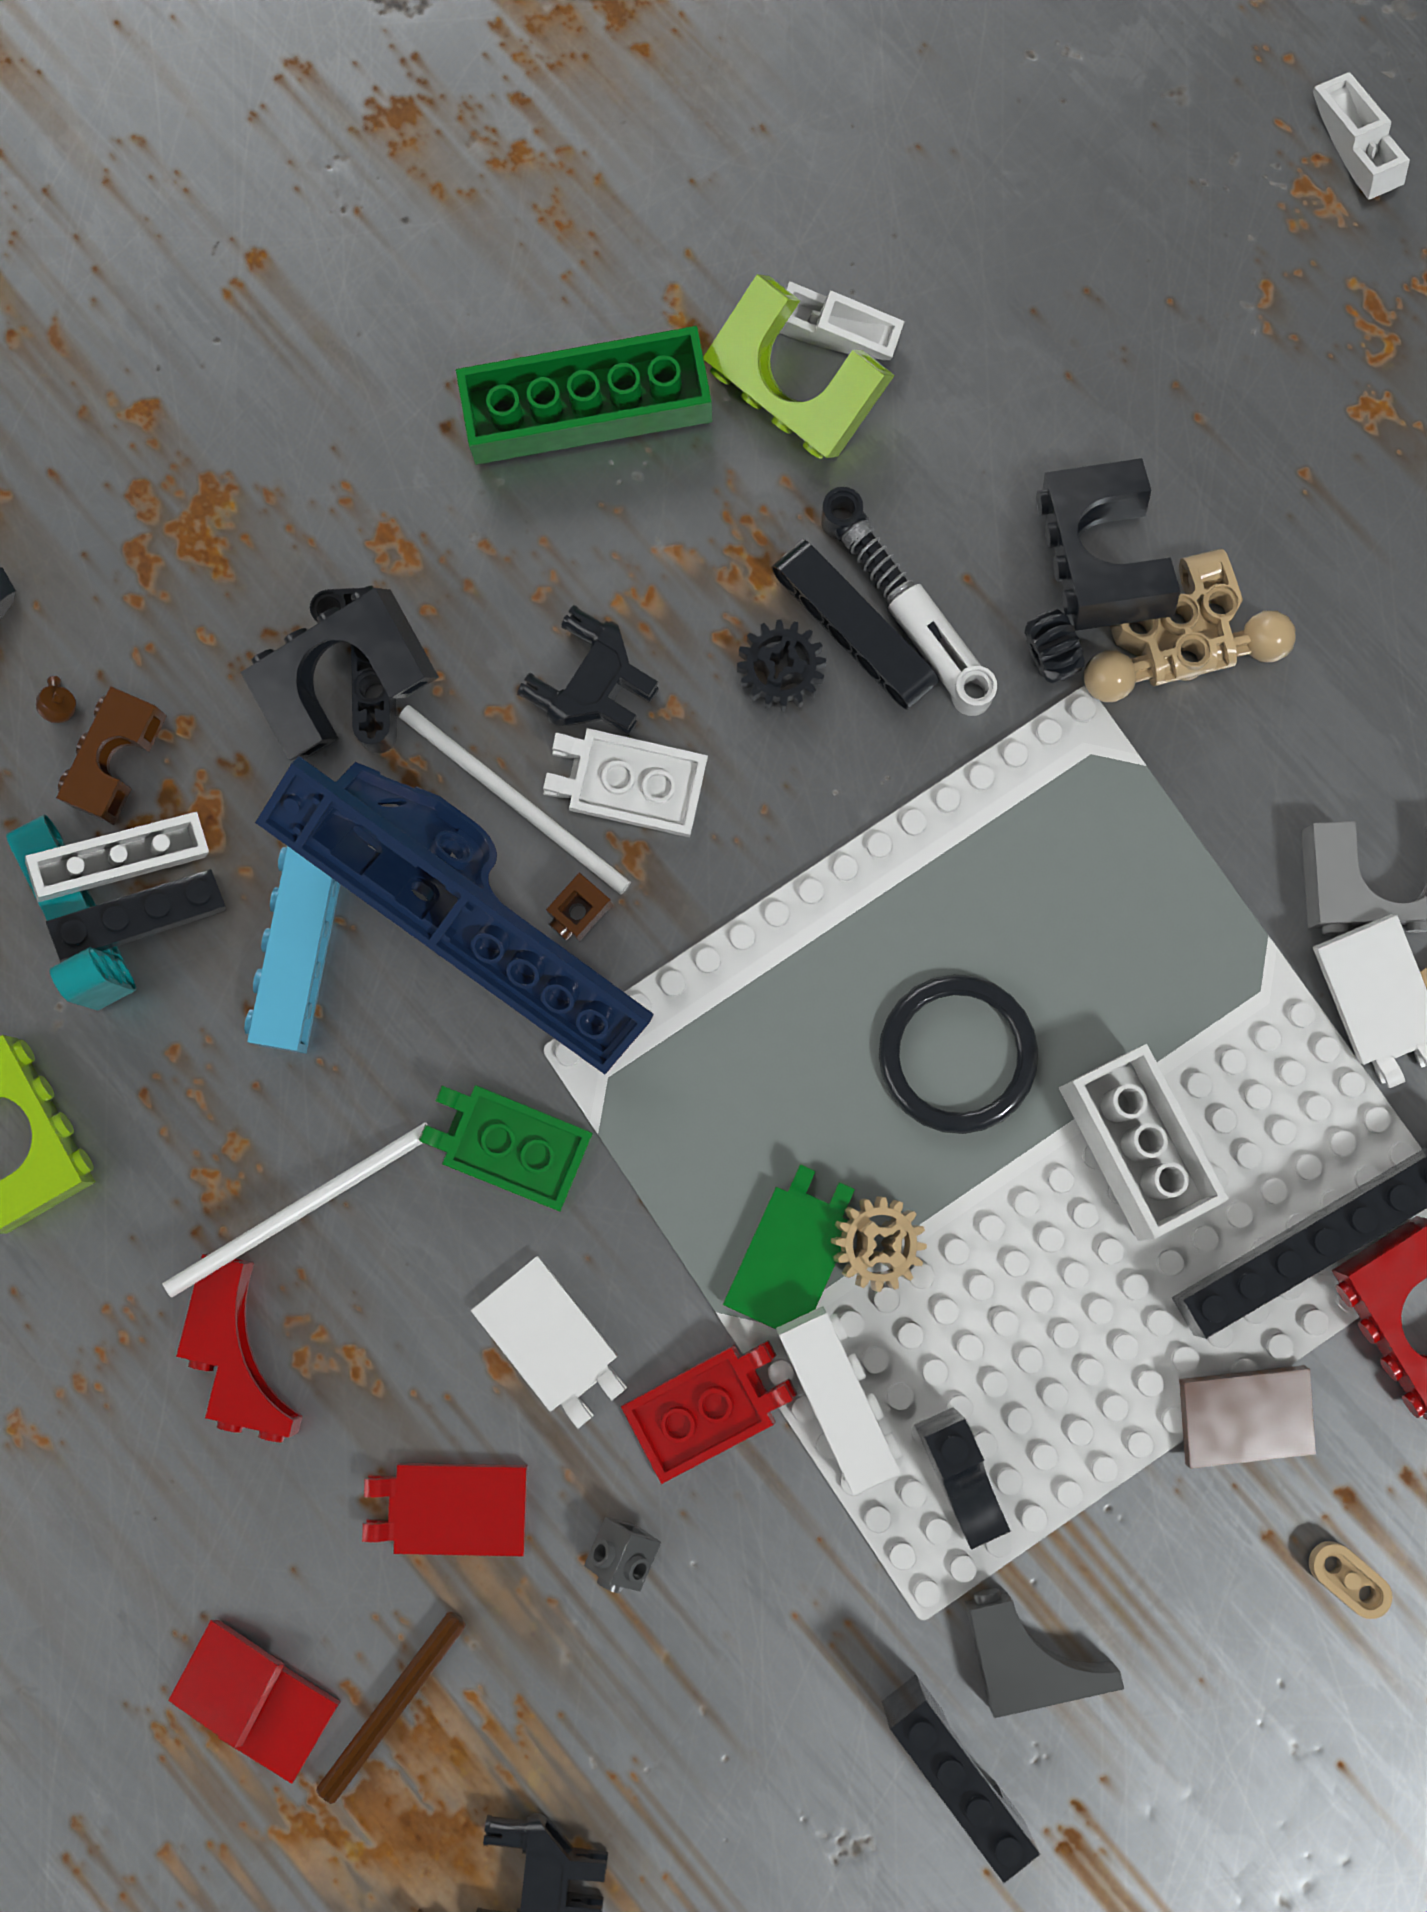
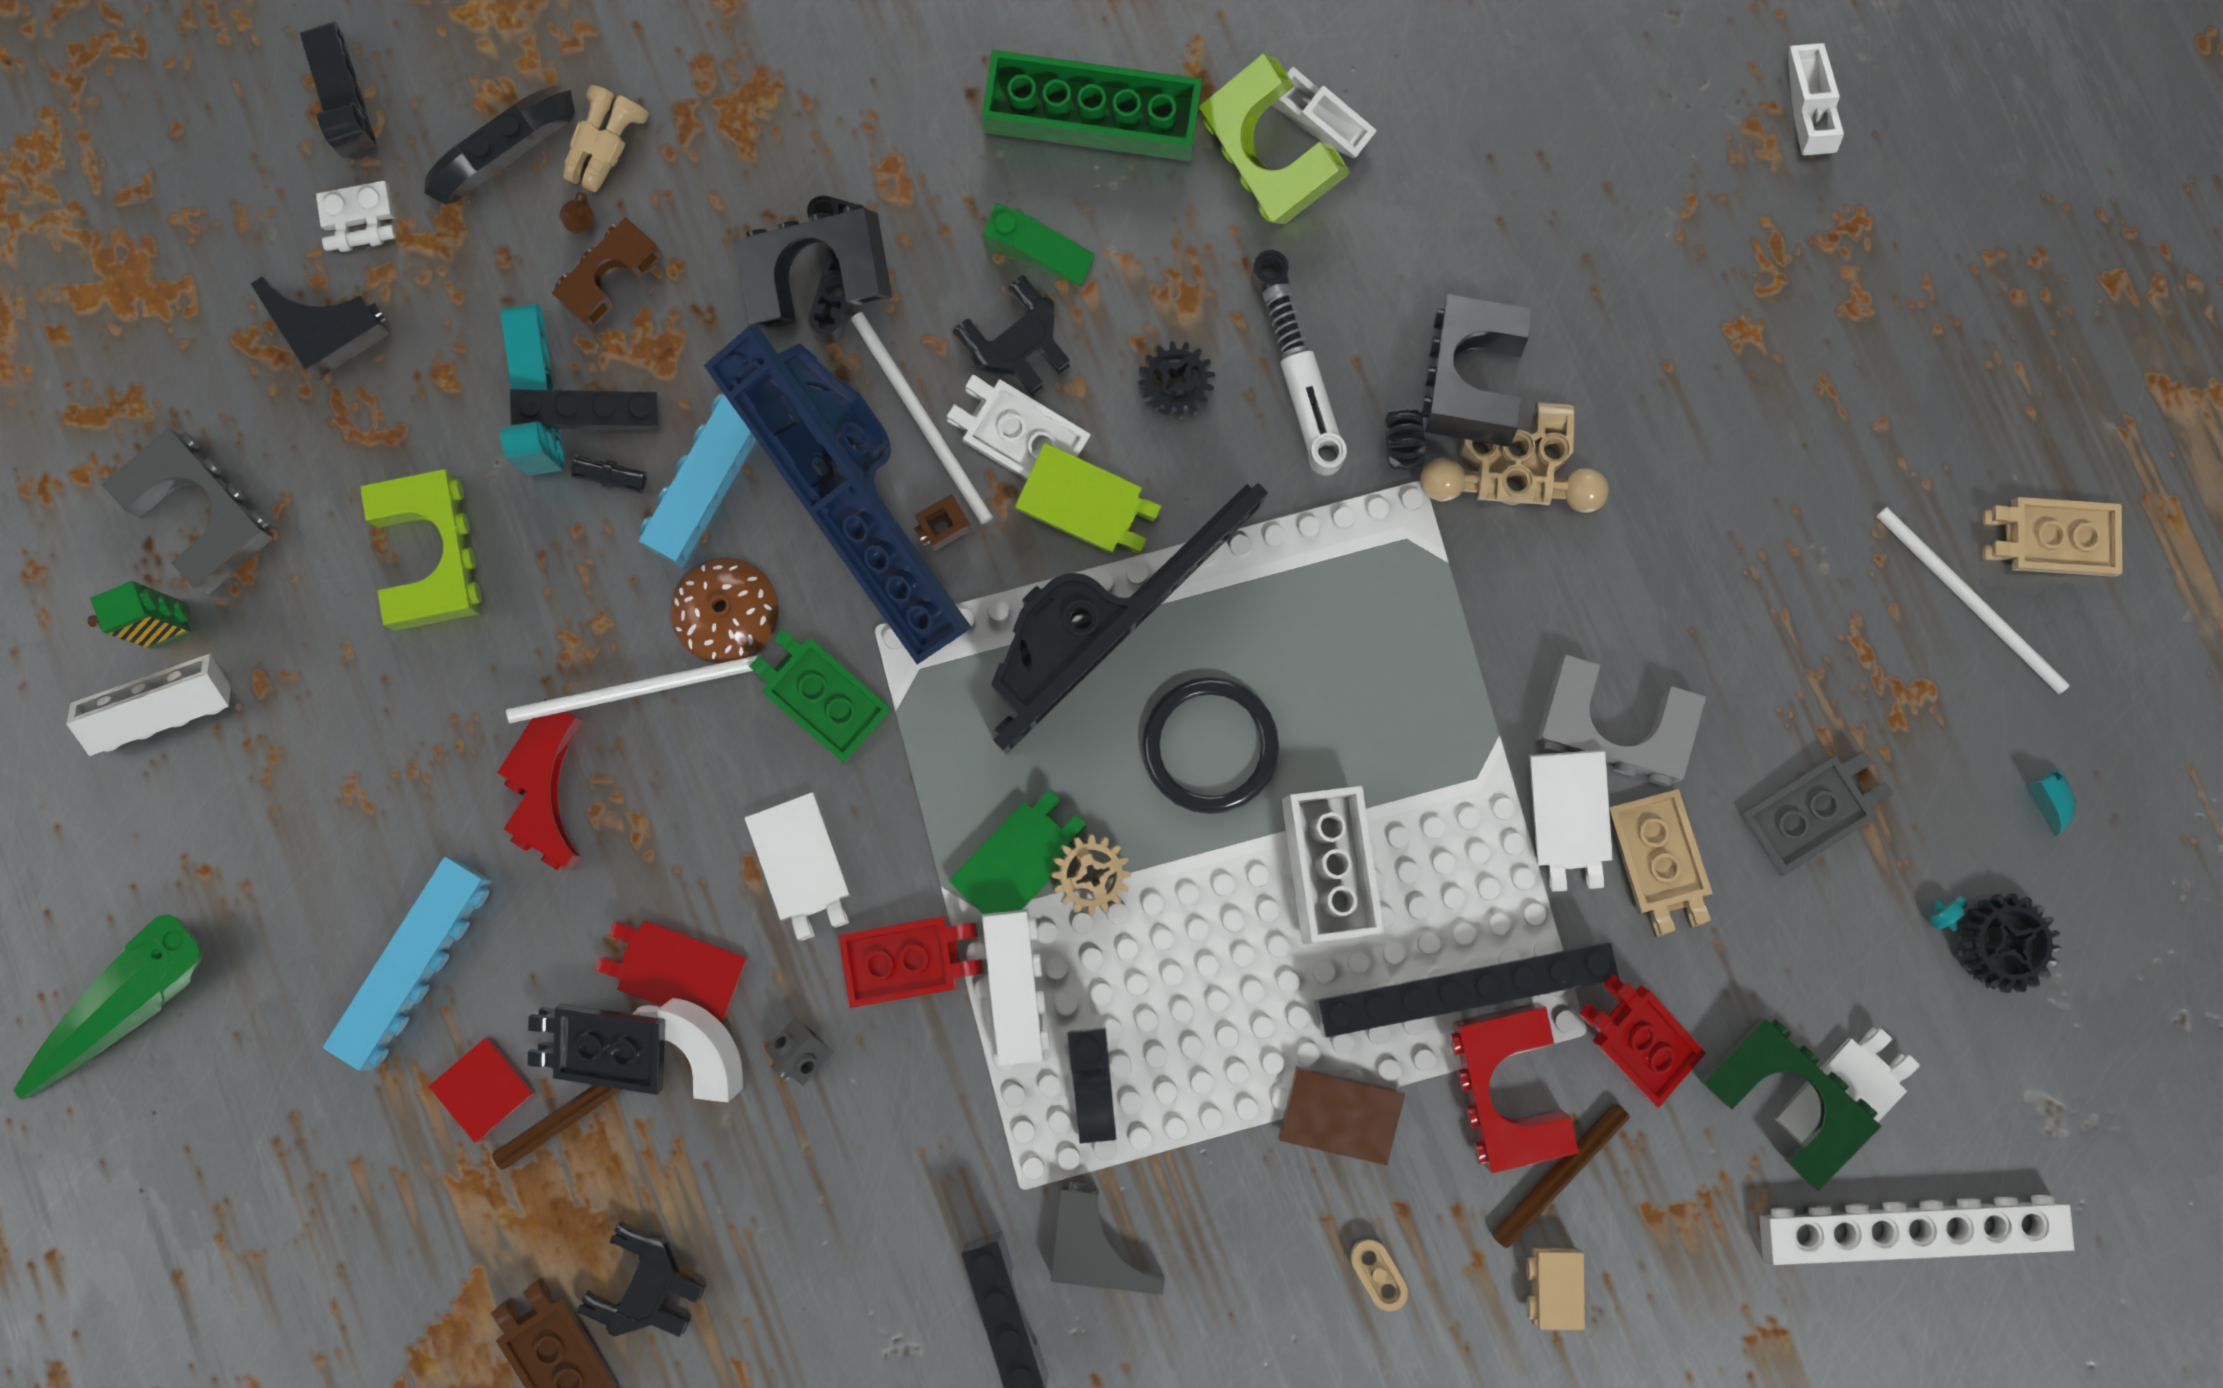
camera: 15 degrees right, 0 degrees up
white brick [25,812,209,902] -> none
red tile [168,1619,285,1747] -> none
black beam [771,539,939,710] -> none
none -> medium azure brick [322,856,491,1071]
none -> black tile [527,1004,666,1095]
none -> tan piece [563,85,649,193]
none -> black pin [571,455,647,494]
none -> white arch [632,998,743,1102]
none -> dark orange dish [670,557,779,664]
none -> green slope [982,202,1095,287]
none -> black piece [991,483,1268,754]
none -> lime tile [1014,442,1162,555]

